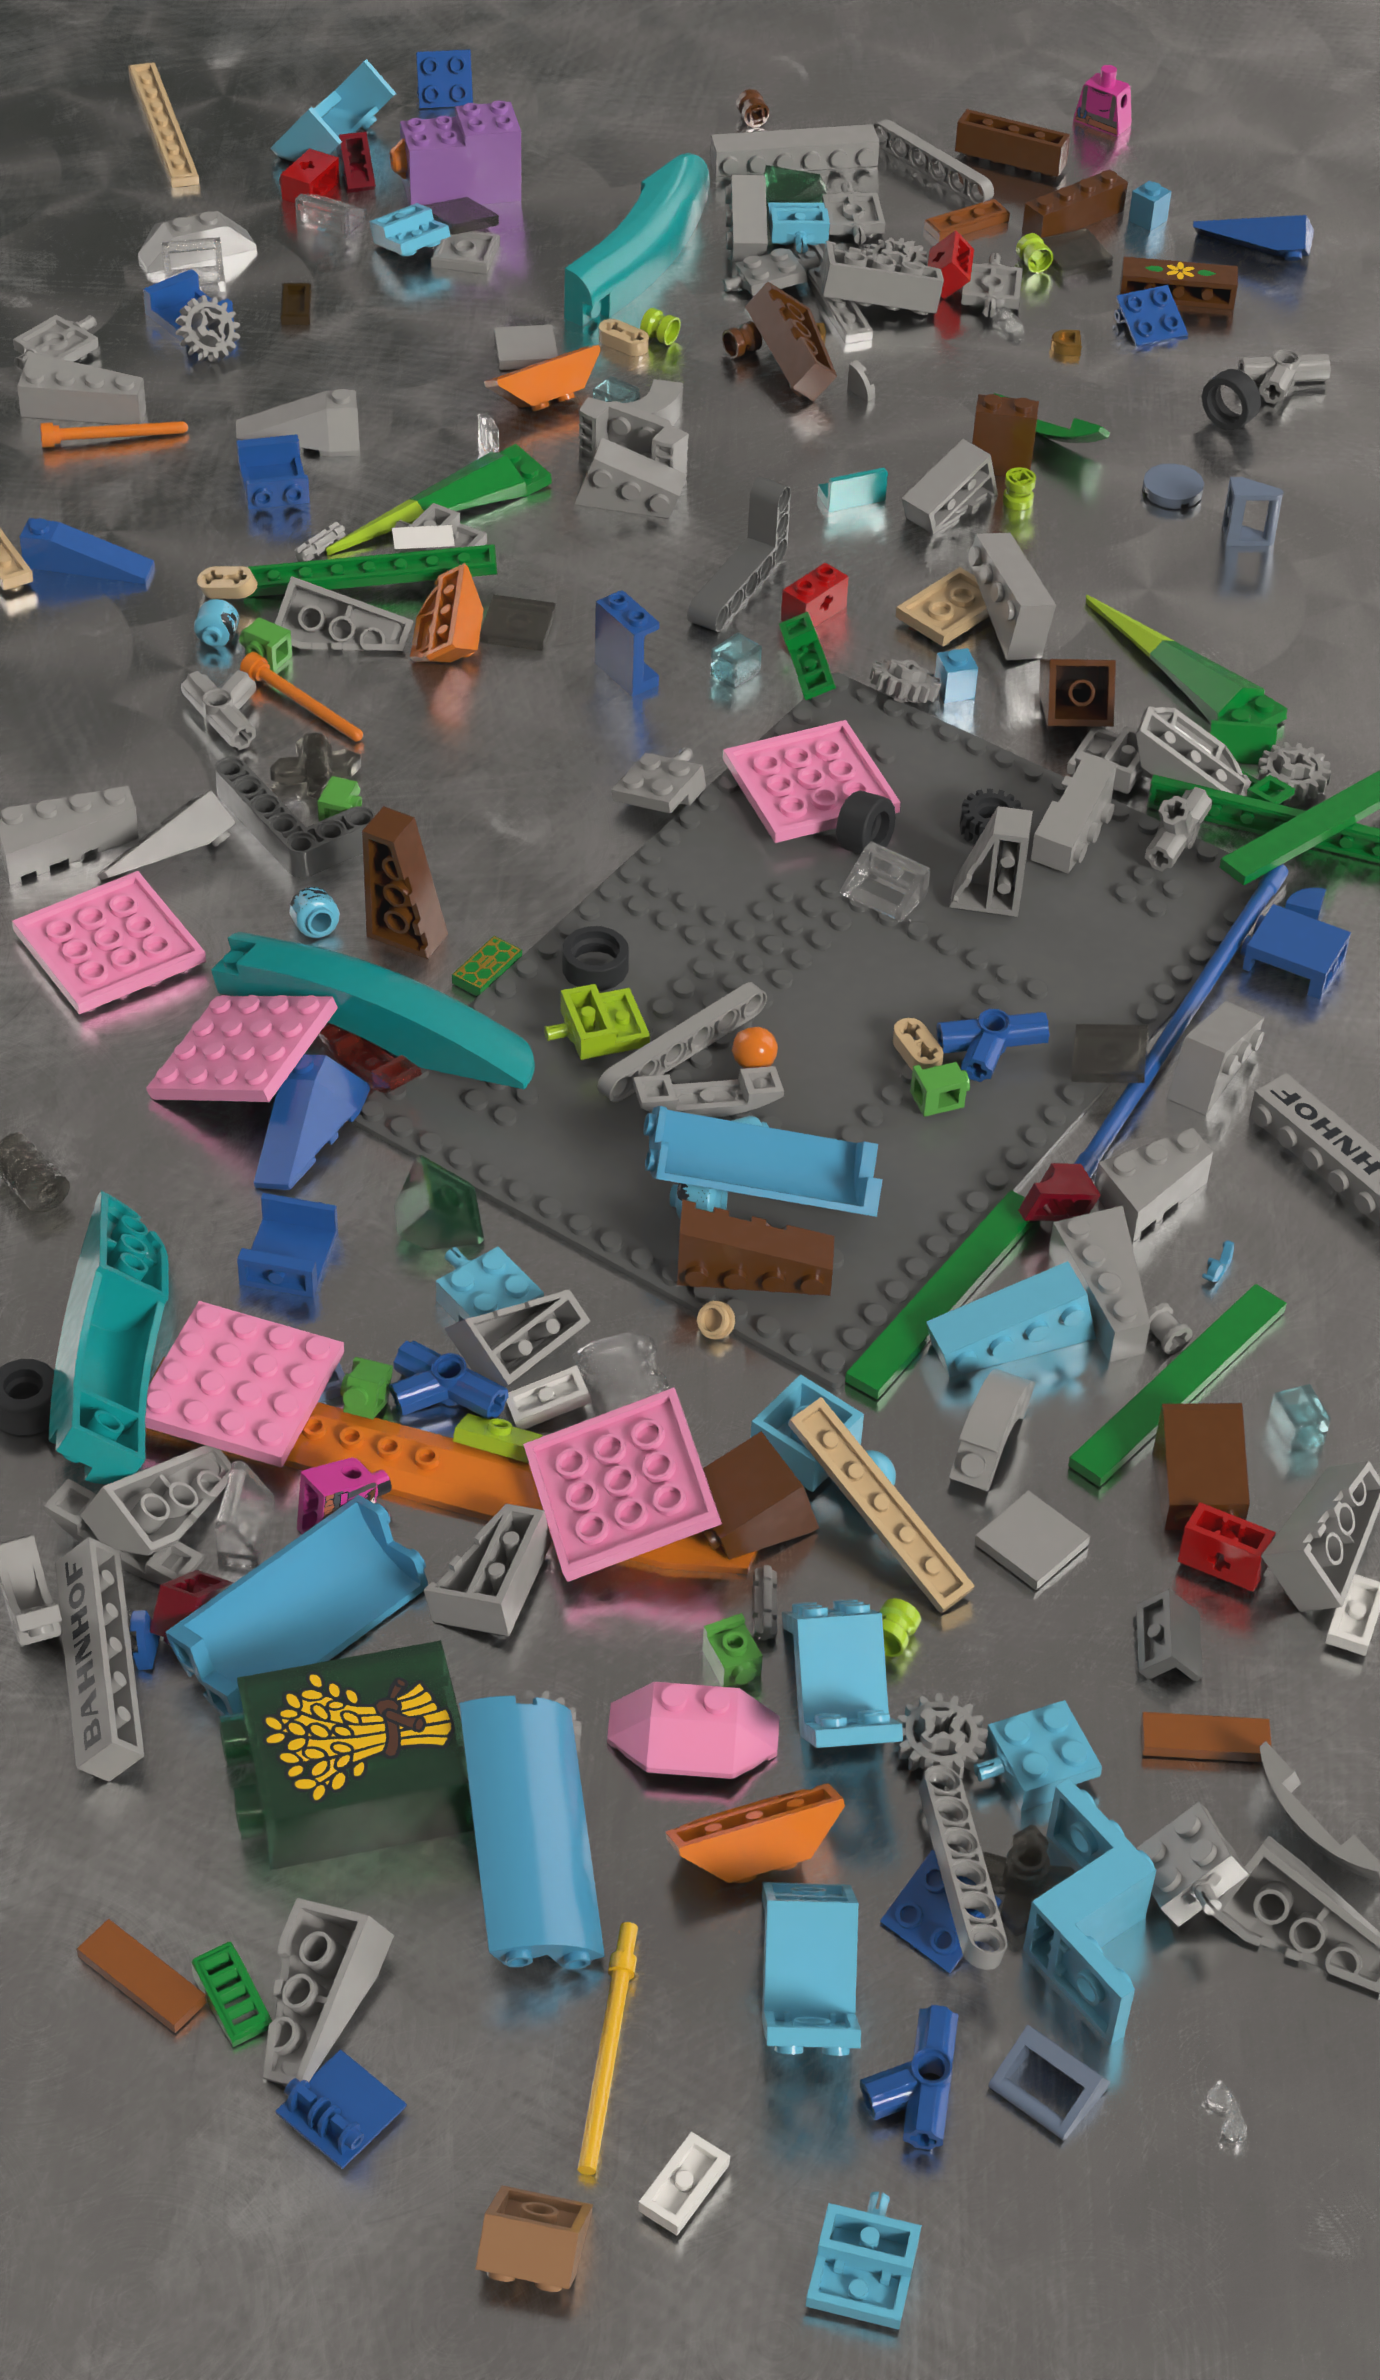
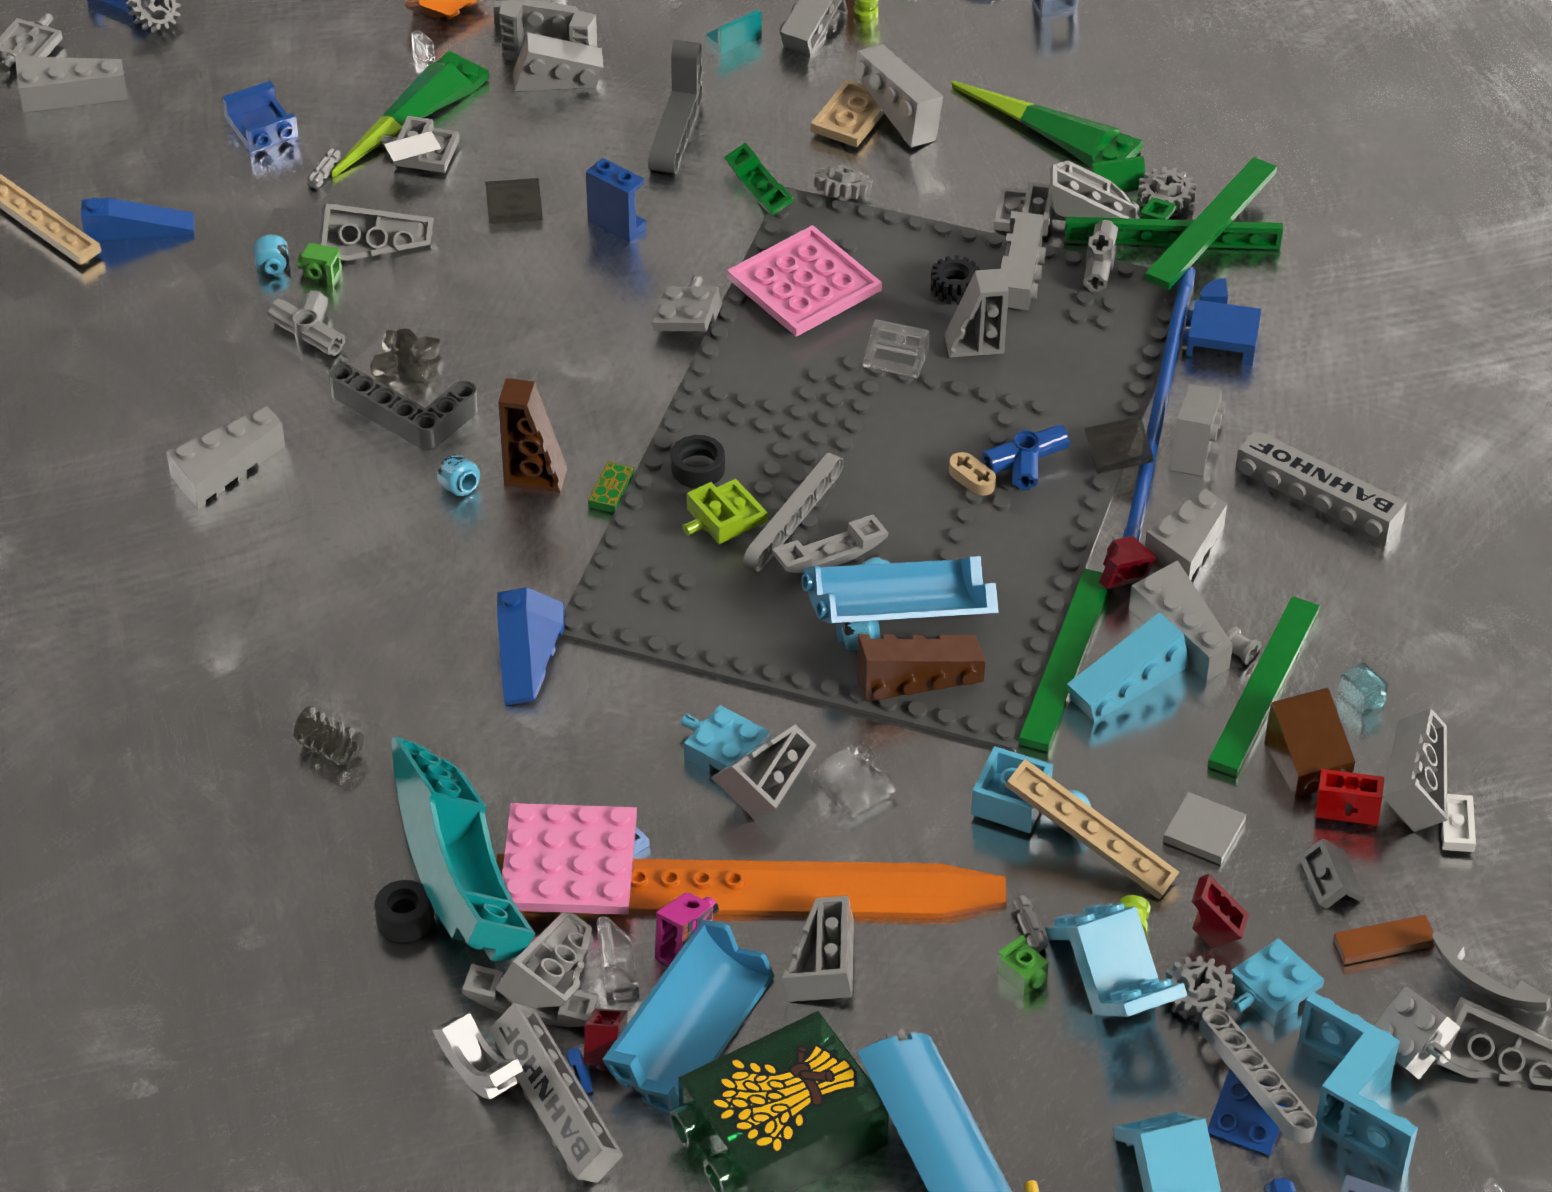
camera: 15 degrees left, 0 degrees up
bright pink plate [12,871,206,1014] -> none
orange piece [40,421,188,448] -> none
light grey wedge [97,790,236,880] -> none
bright pink plate [146,995,338,1102] -> none
tan beam [197,566,258,599] -> none
teal slope [211,932,535,1089] -> none
light grey wedge [236,389,360,457] -> none
blue panel [237,1193,338,1298] -> none
orange piece [240,652,363,742] -> none
green tile [248,544,497,597] -> none
bright green brick [317,776,362,822] -> none
clear red slope [318,1024,422,1093] -> none
bright green brick [340,1357,393,1419] -> none
blue piece [389,1340,508,1419] -> none
clear green slope [394,1154,484,1250] -> none
orange wedge [410,563,484,663] -> none
lime plate [453,1413,543,1463] -> none
white plate [506,1365,592,1430] -> none
bright pink plate [523,1387,722,1582] -> none
bright pink wedge [607,1682,780,1779] -> none
orange wedge [665,1783,845,1883] -> none
tan plate [697,1301,735,1340] -> none
reddish brown slope [702,1431,819,1560] -> none
clear light blue brick [710,632,762,689] -> none
orange piece [732,1027,778,1069] -> none
red brick [781,563,849,627] -> none
black tyre [836,790,896,857] -> none
bright green brick [910,1062,970,1117] -> none
dark azure brick [935,648,978,704] -> none
light grey arch [949,1369,1036,1491] -> none
clear smoke plant [983,1825,1076,1936] -> none
reddish brown slope [1039,659,1116,727] -> none
dark azure piece [1202,1240,1235,1282] -> none
none -> dark red arch [1191,874,1249,948]

